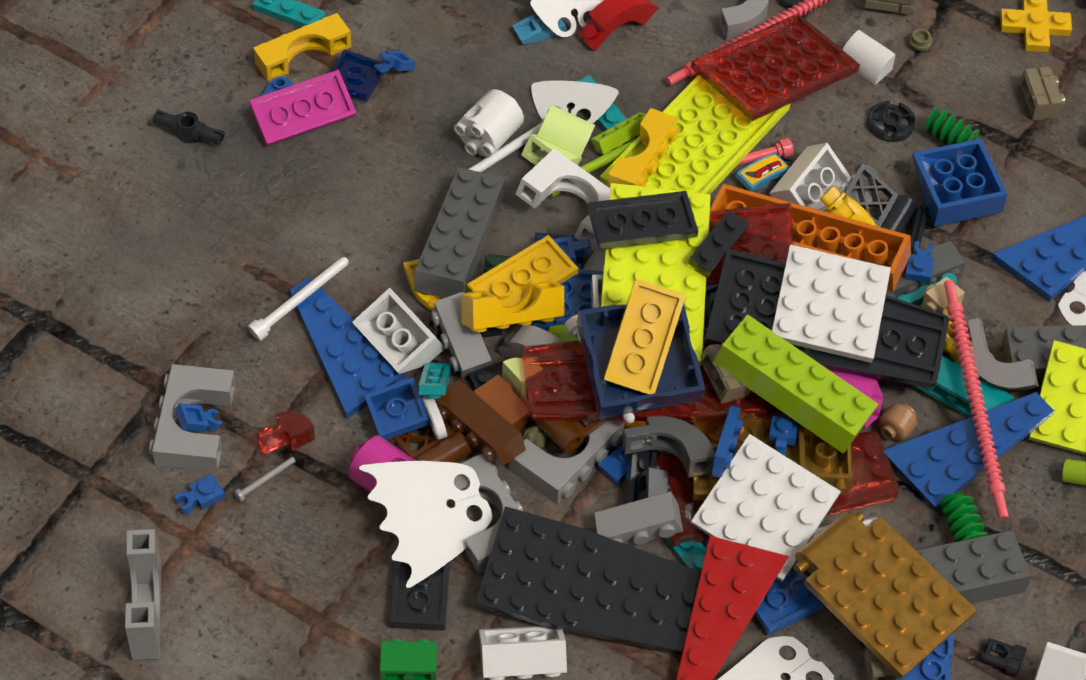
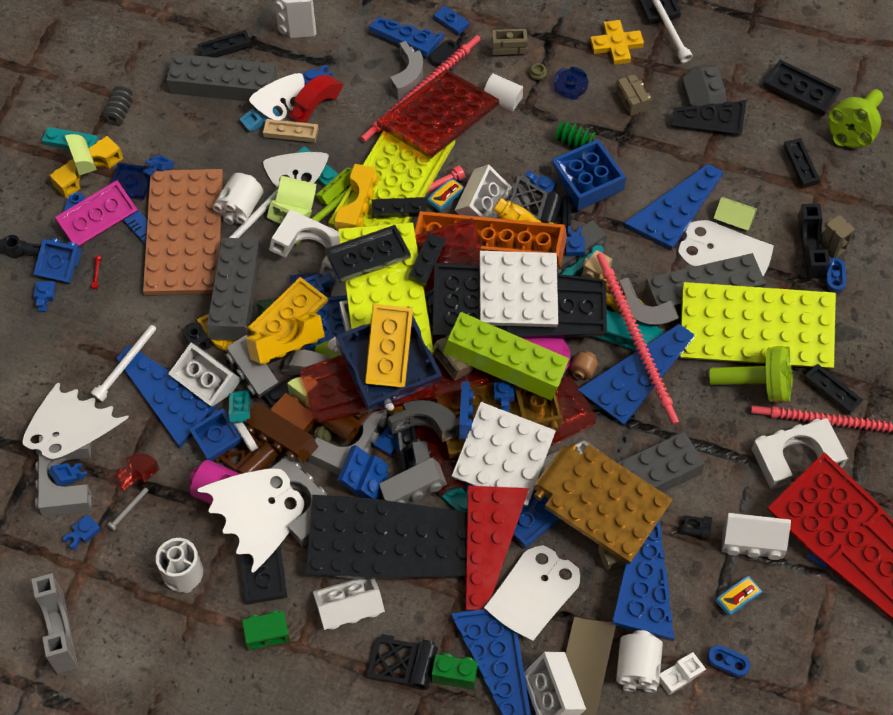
camera: 10 degrees left, 5 degrees up
black piece [867,101,915,142] -> none
green piece [940,493,988,542] -> none
none -> white piece [23,383,129,459]
none -> blue plate [33,238,82,283]
none -> blue plate [33,281,56,312]
none -> yellowish green brick [65,134,97,175]
none -> red hinge [91,255,102,290]
none -> blue tile [124,210,148,246]
none -> nougat plate [143,169,223,295]
none -> white cylinder [156,538,203,593]
none -> black brick [182,323,211,350]
none -> tan plate [263,119,319,143]
none -> blue plate [337,445,389,499]
none -> black plate [371,197,427,218]
none -> blue plate [525,171,557,193]
none -> clear blue plate [554,67,589,100]

